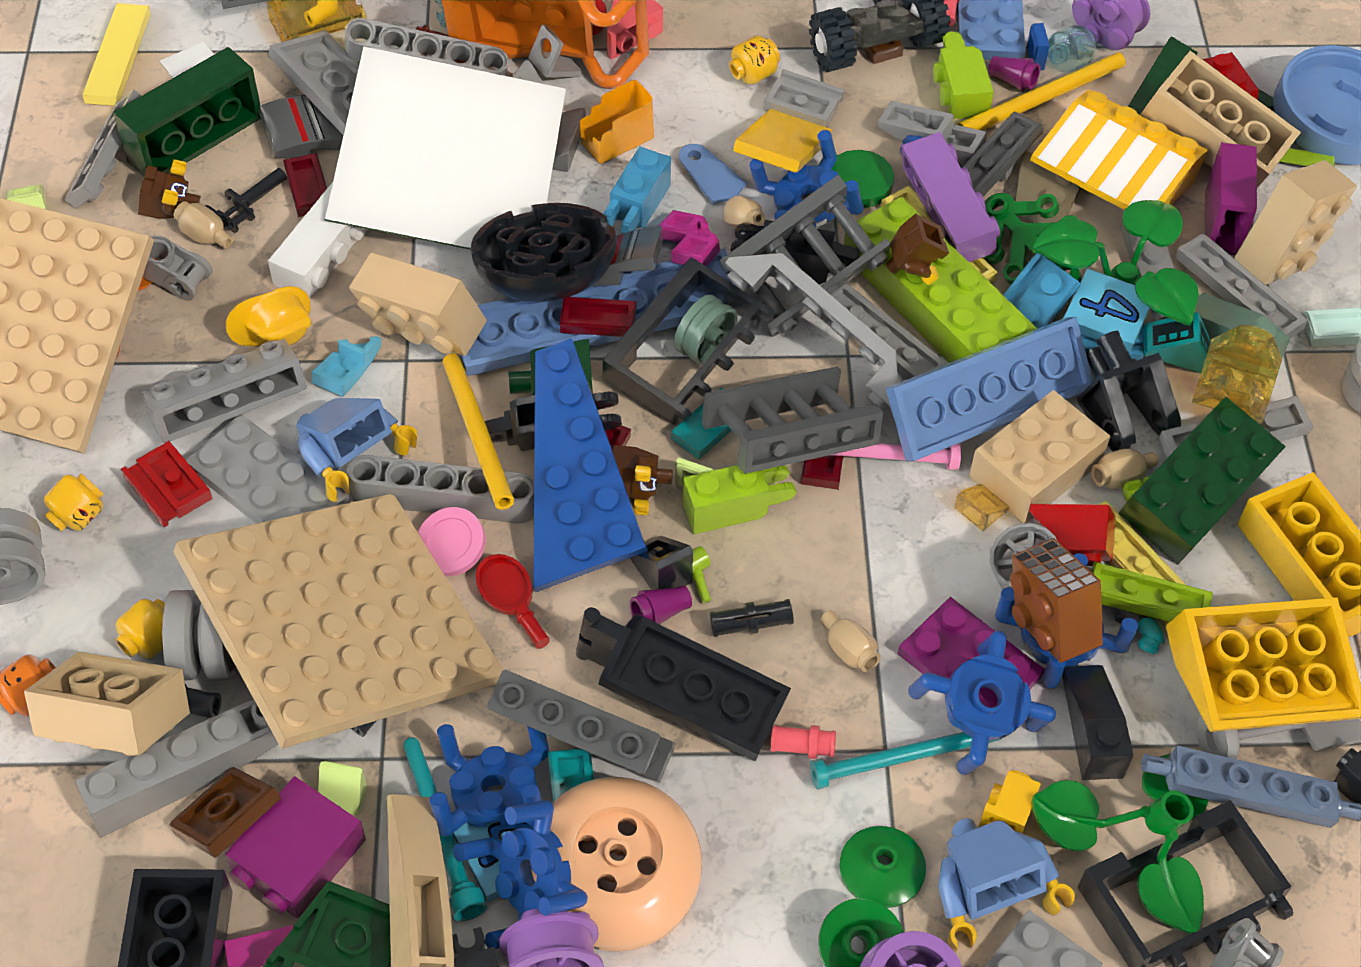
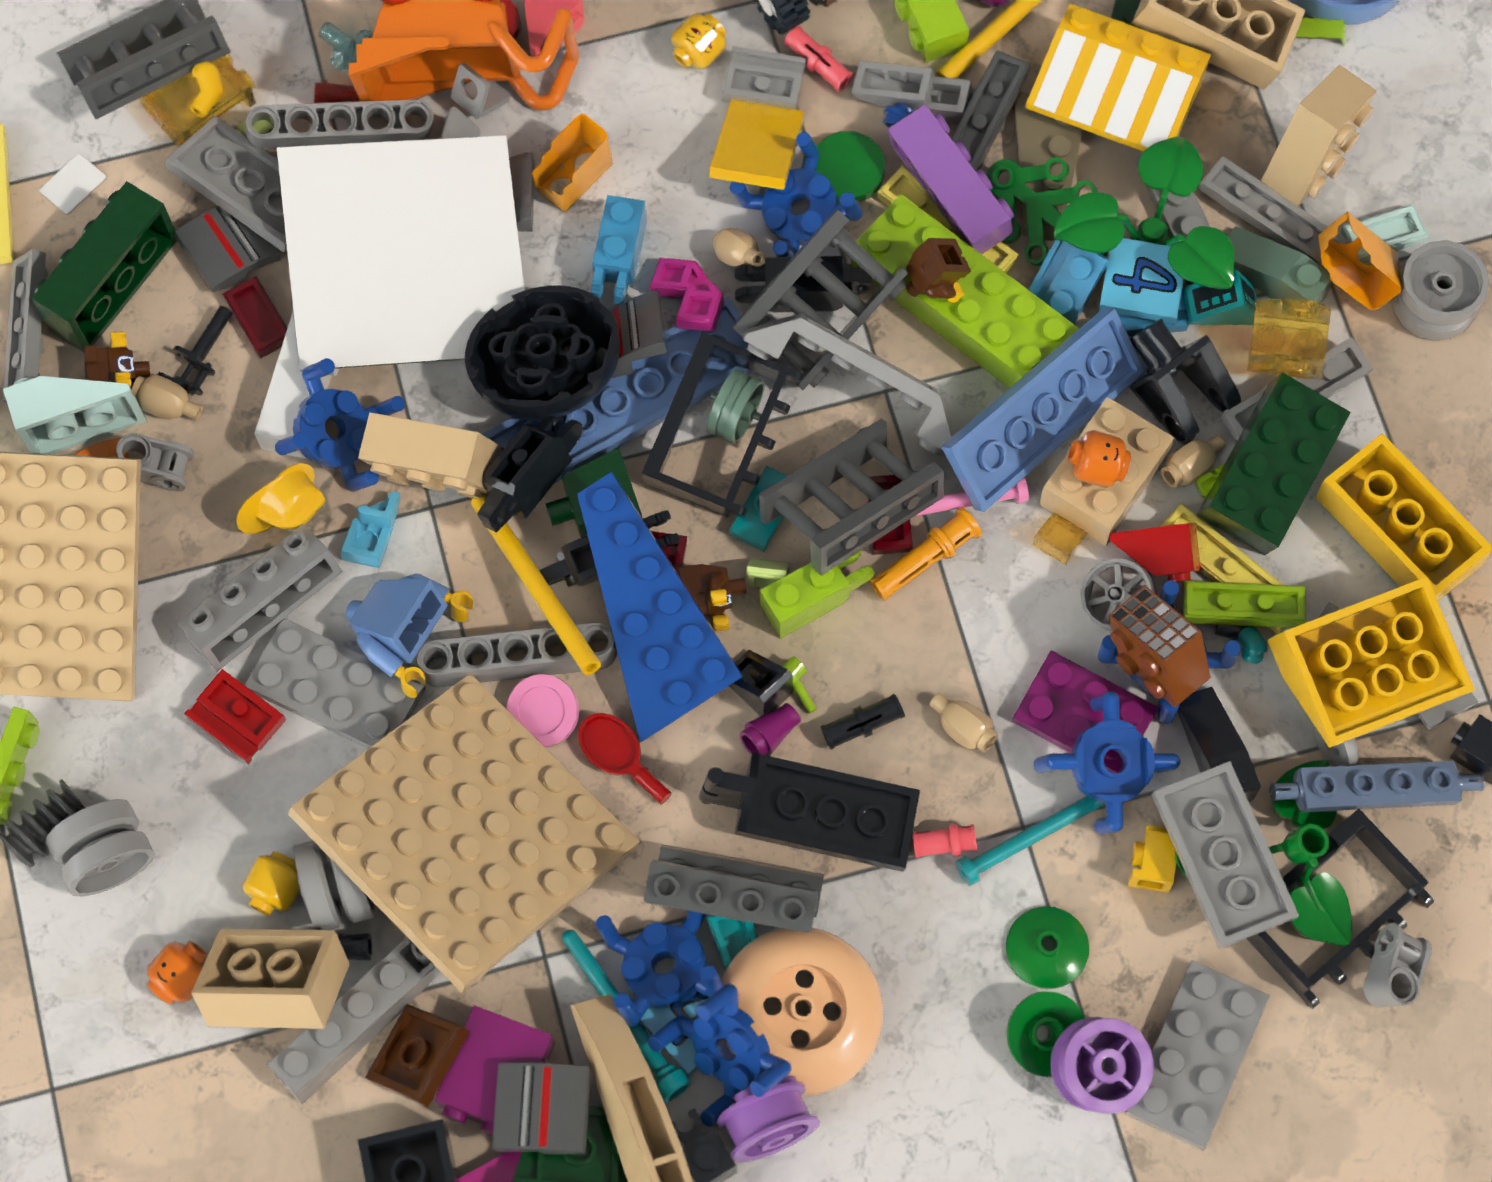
camera: 10 degrees left, 15 degrees up
yellow head [43,473,104,531] -> none
yellowish green slope [318,761,367,815] -> none
dark red tile [560,297,637,337] -> none
medium blue piece [679,144,747,205] -> none
light grey plate [822,283,948,380] -> none
medium blue torso [938,818,1075,952] -> none
magenta brick [1205,142,1257,256] -> none
none -> light aqua slope [3,376,147,454]
none -> blue plate [275,358,405,492]
none -> black hinge [477,416,583,533]
none -> dark grey slope [492,1063,591,1154]
none -> coral pin [784,26,854,92]
none -> light orange pin [870,507,982,601]
none -> orange head [1068,430,1131,488]
none -> light grey plate [1151,761,1299,949]
none -> light orange piece [1318,211,1402,310]

